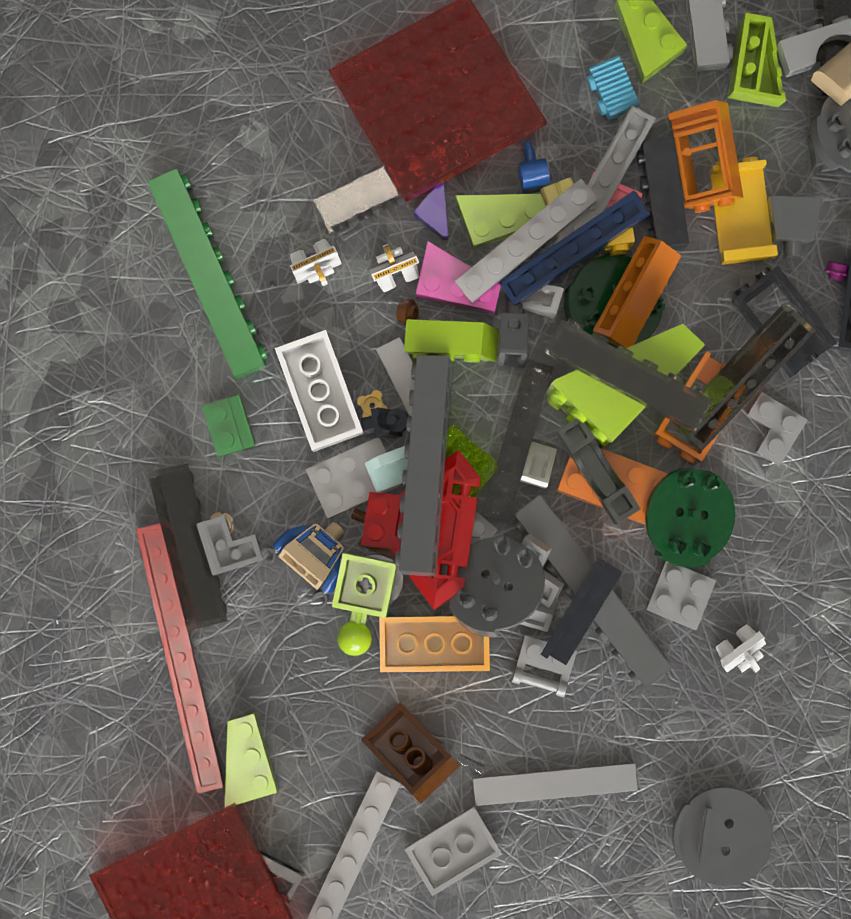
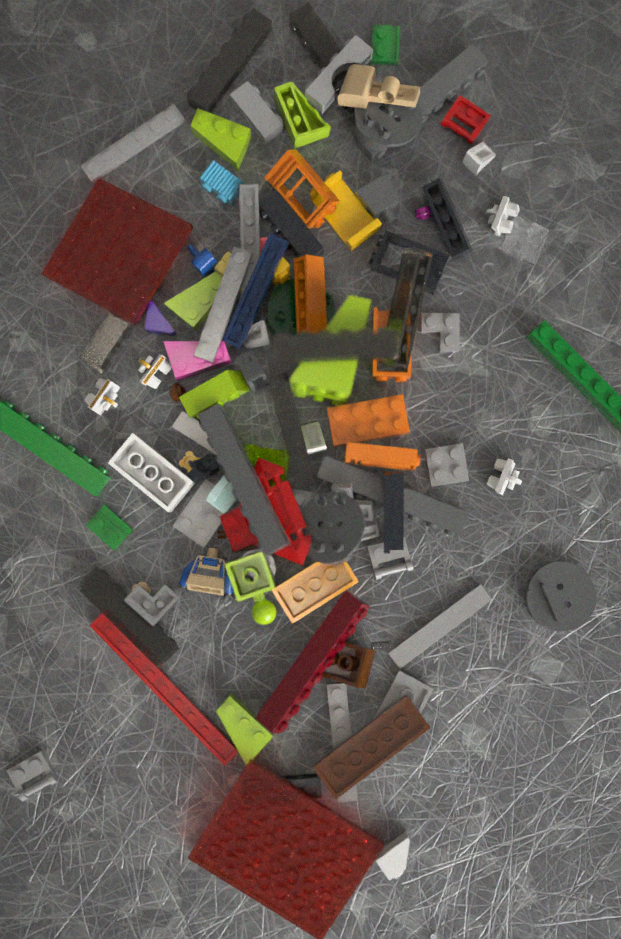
camera: 35 degrees left, 0 degrees up
pearl dark grey arch [556,418,641,525] -> none
dark green piece [645,468,735,568] -> none
none -> dark red brick [256,590,370,733]
none -> reddish brown plate [312,695,431,800]
none -> orange door [344,442,421,471]

